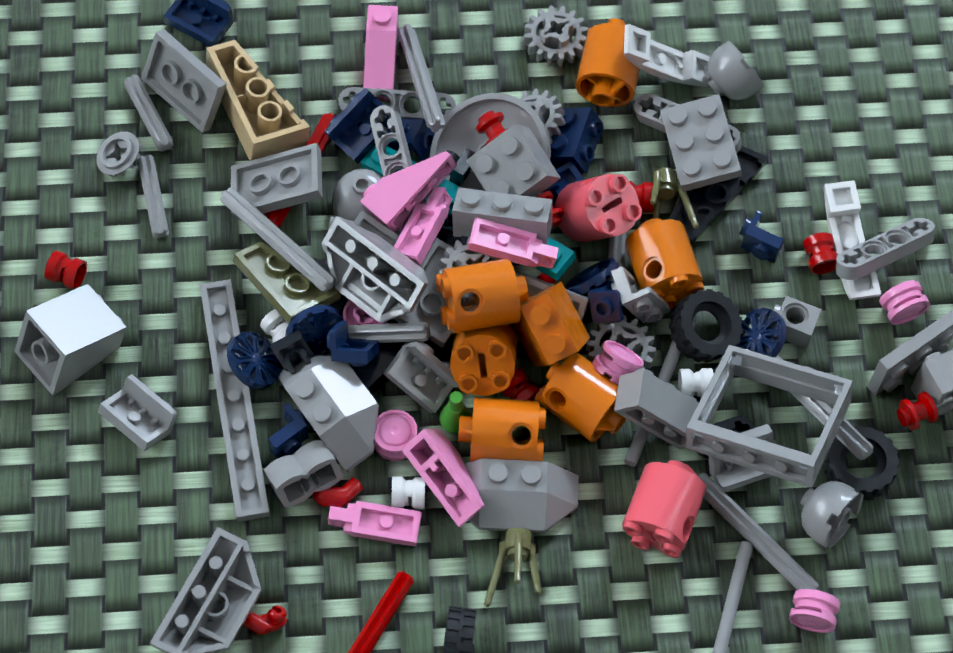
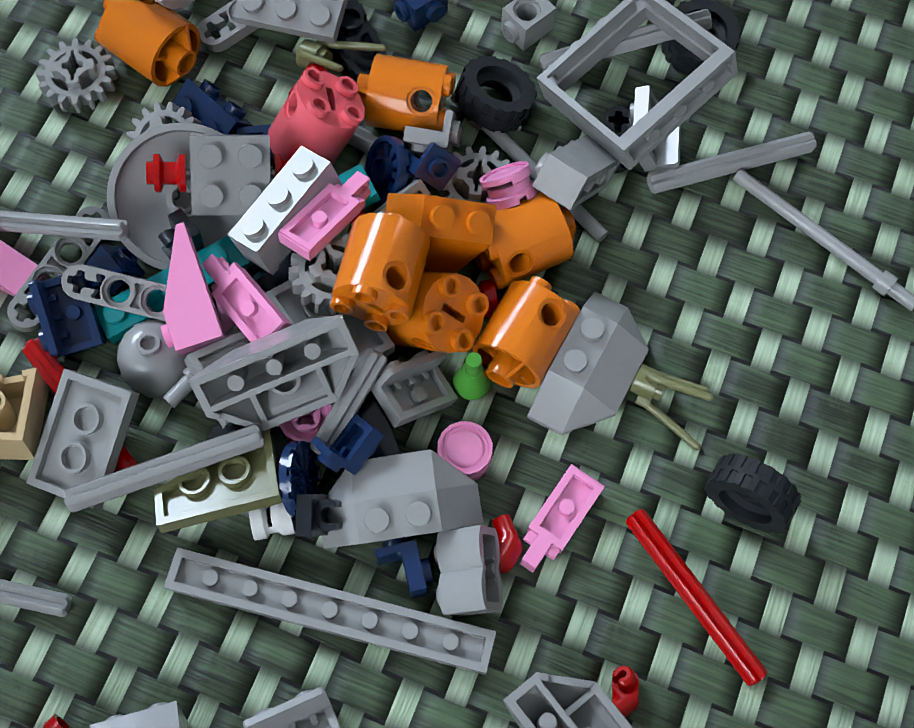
camera: 65 degrees left, 5 degrees up
dark blue wheel [227,331,281,390] -> none
white wheel [392,476,425,510] -> none
bright pink slope [401,429,485,527] -> none
coral cylinder [622,460,707,558] -> none
white wheel [678,368,714,398] -> none
dark blue wheel [736,307,786,357] -> none
bright pink wheel [789,589,841,633] -> none
light grey cylinder [800,481,863,548] -> none

